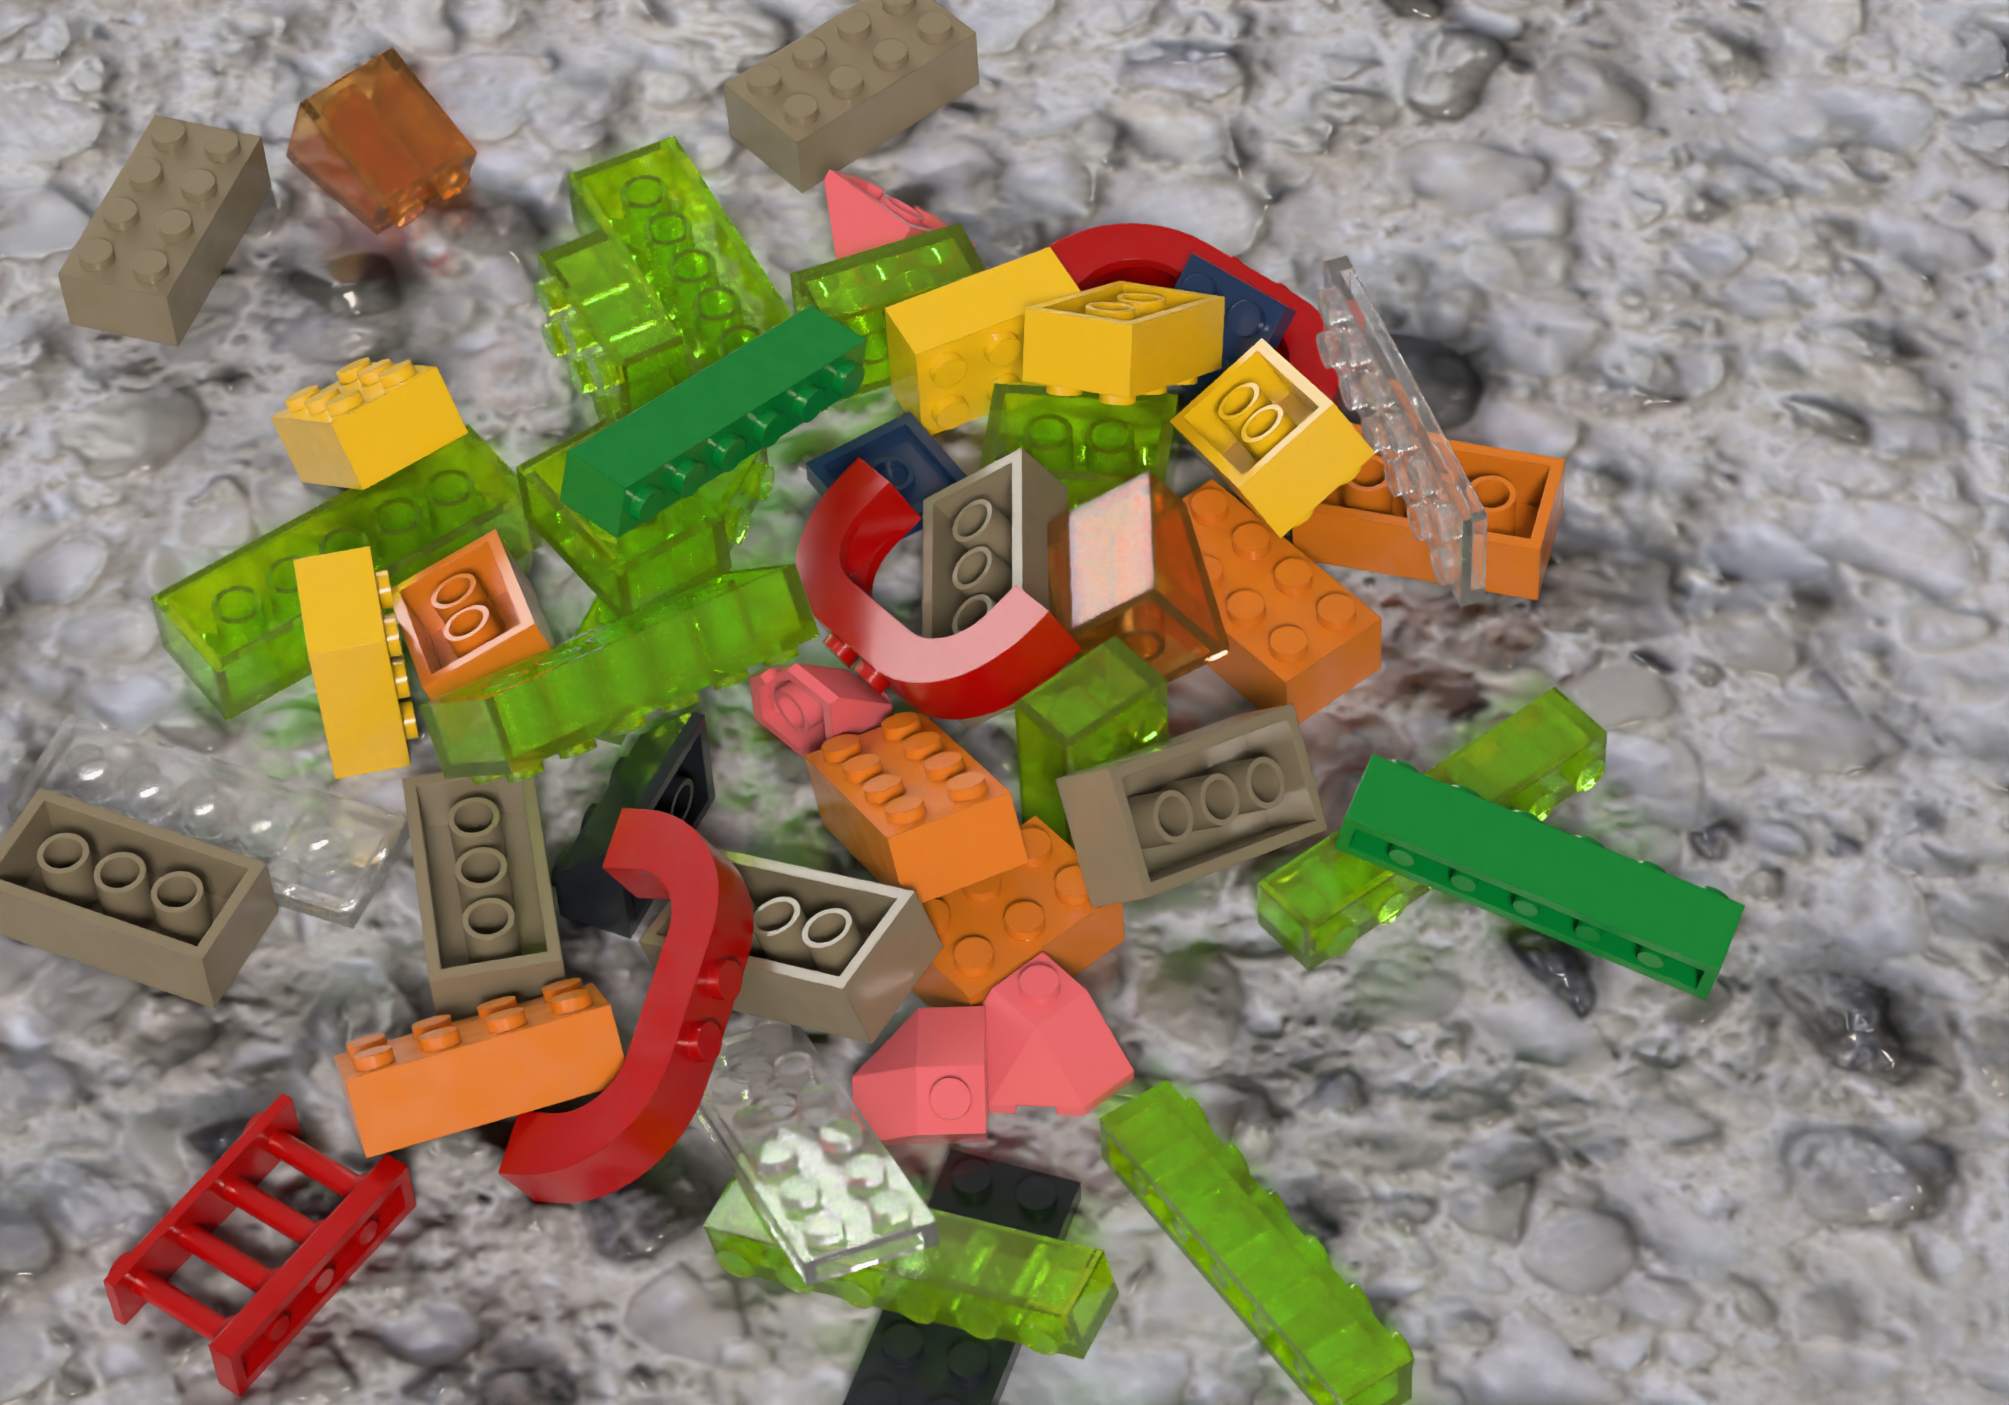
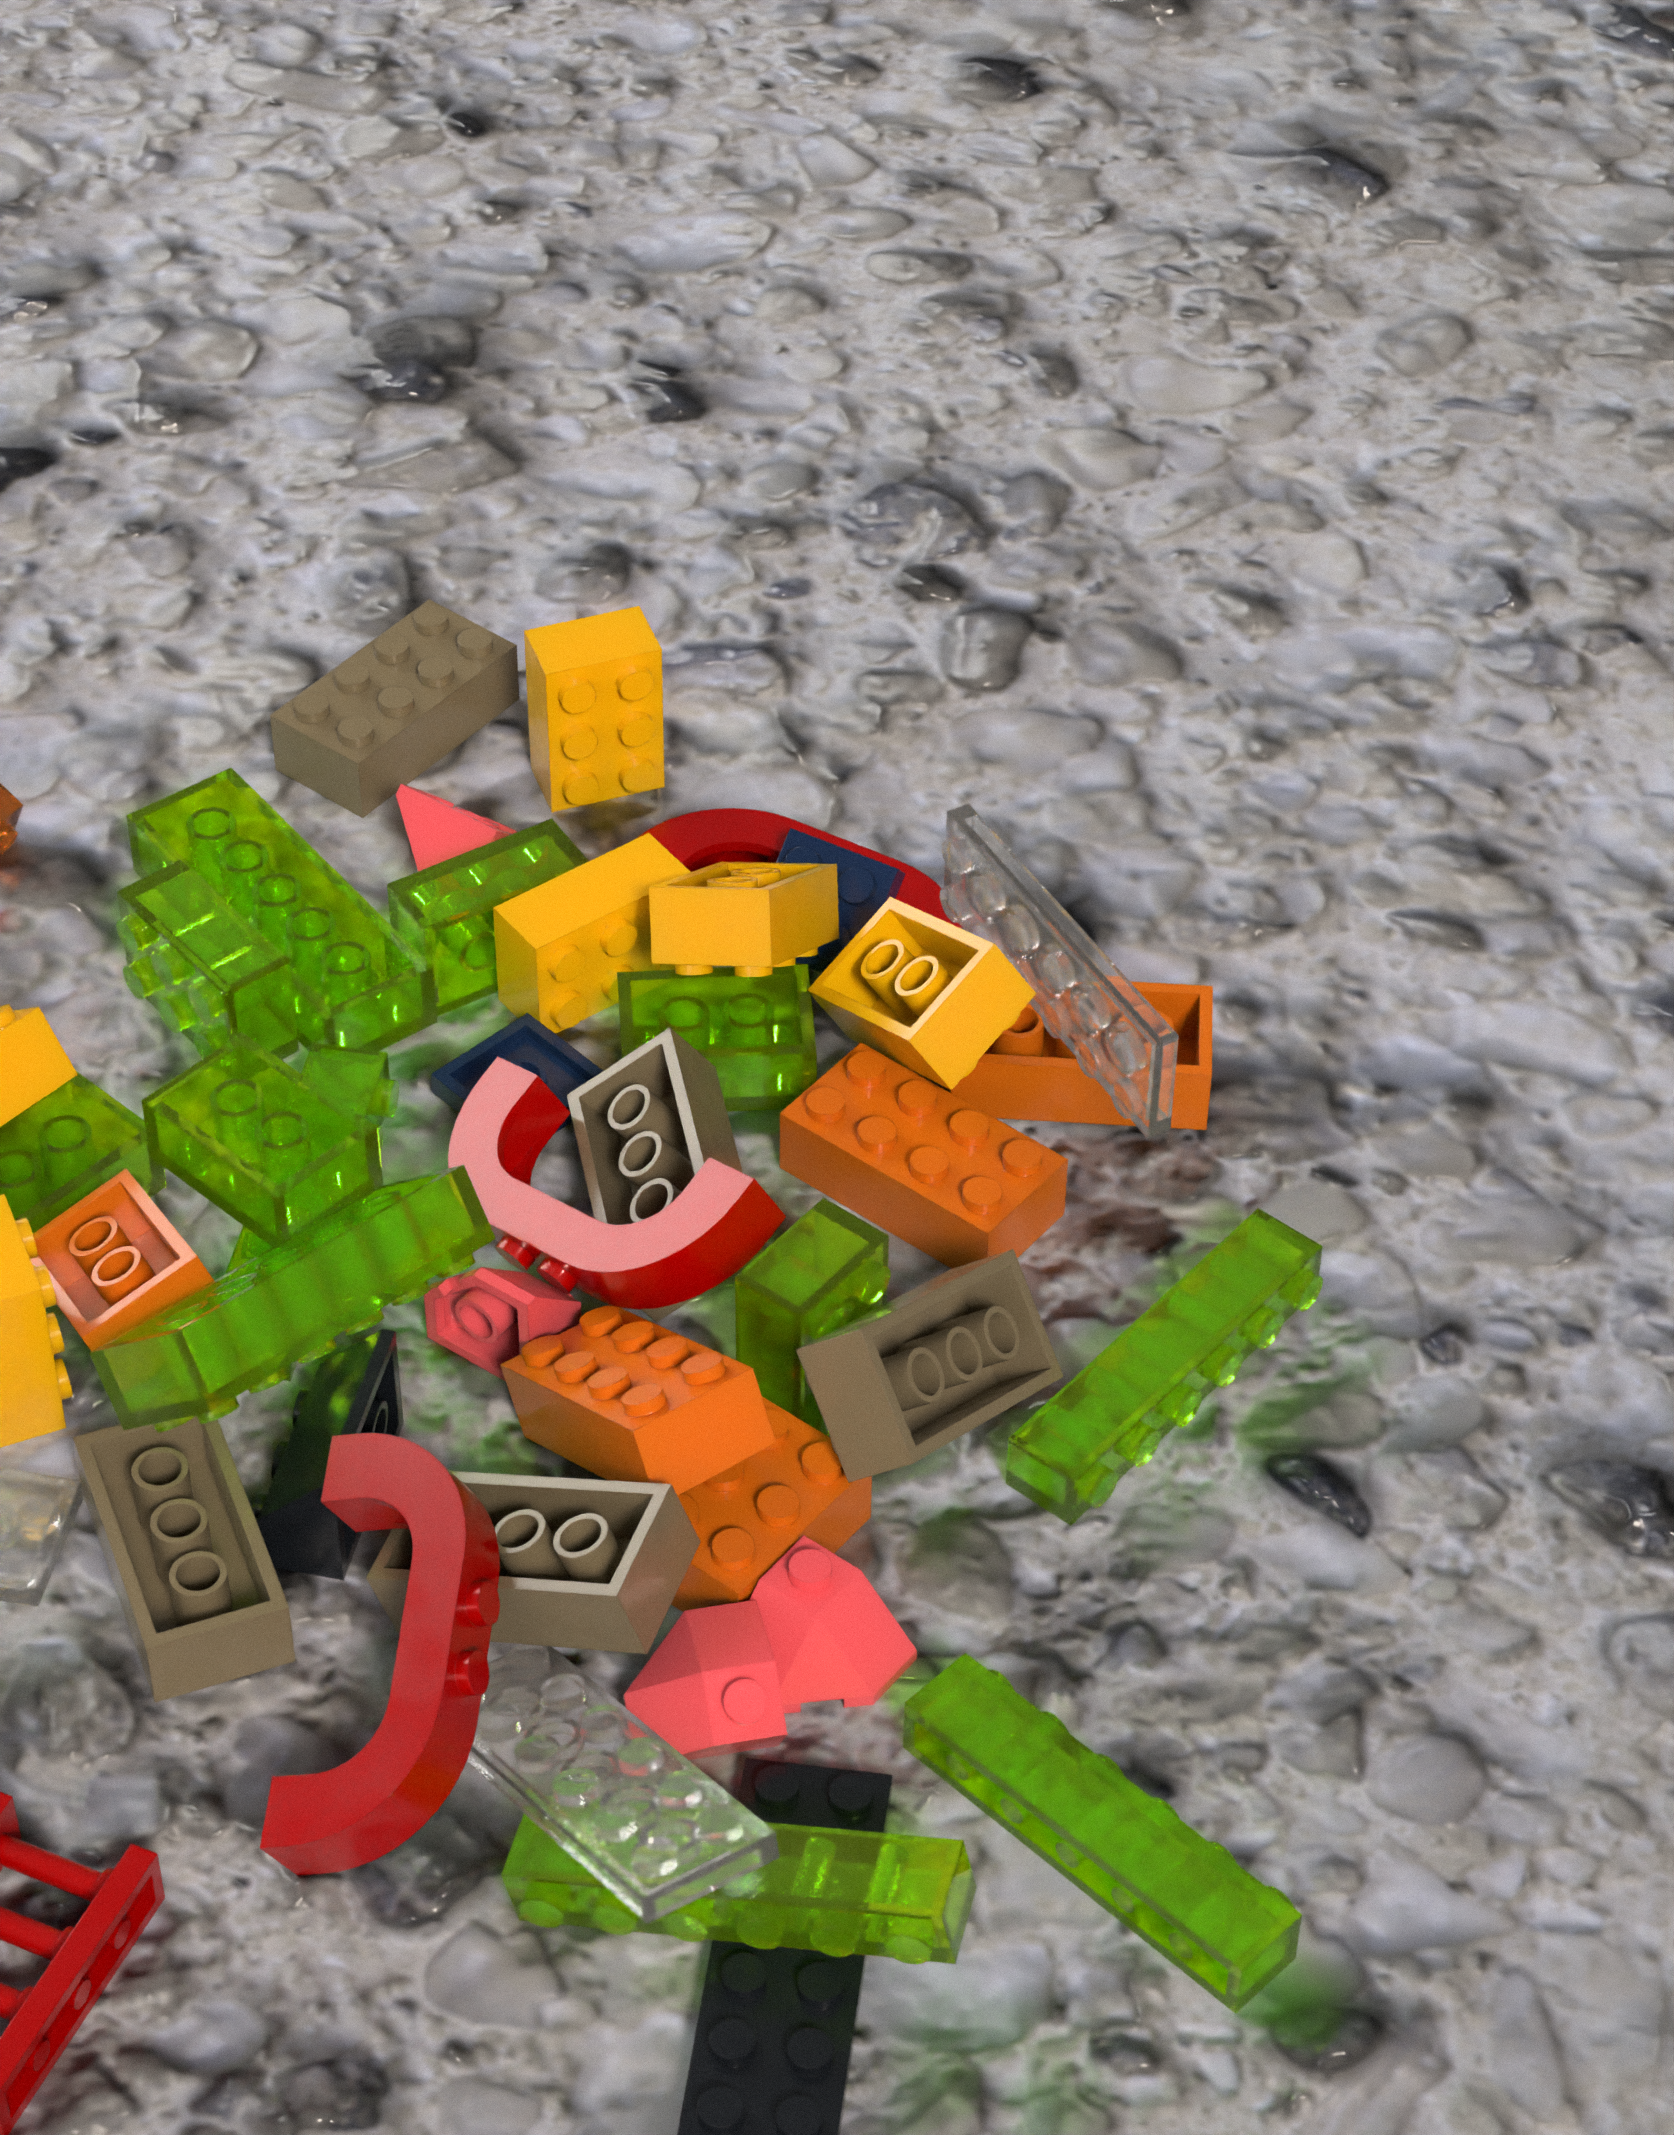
camera: 15 degrees left, 5 degrees down
orange brick [333,978,625,1158] -> none
green brick [560,305,867,539] -> none
clear orange slope [1047,471,1229,703] -> none
green brick [1335,754,1745,1000] -> none
none -> yellow brick [524,606,665,812]

